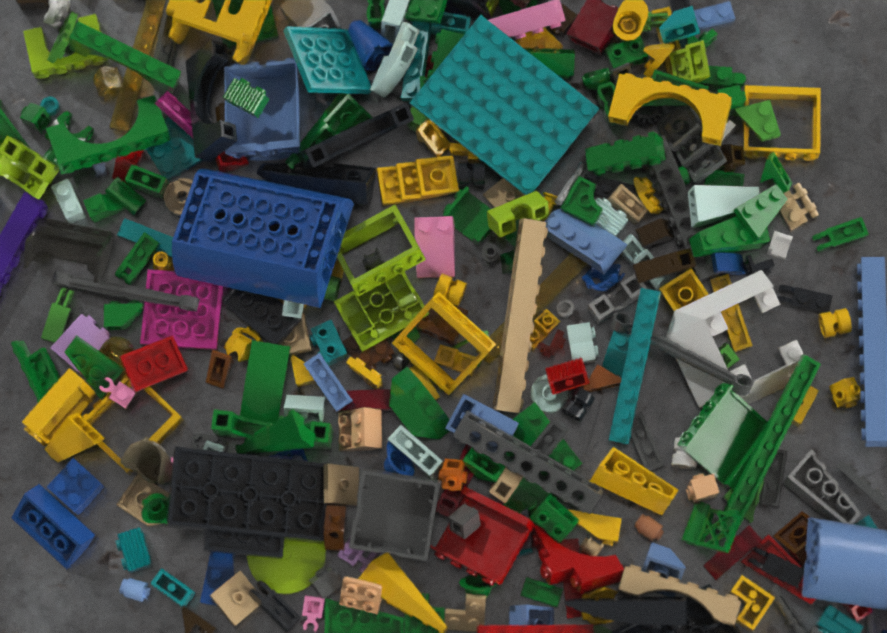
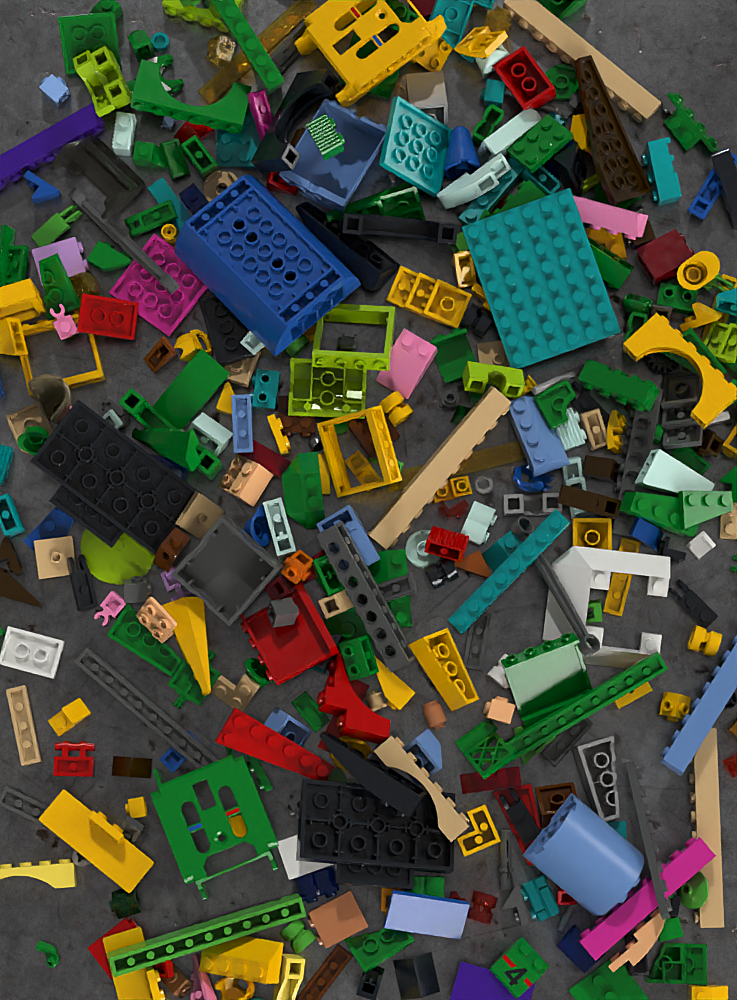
camera: 25 degrees right, 5 degrees up
none -> blue slope [24,170,62,204]
none -> clear blue brick [179,183,209,215]

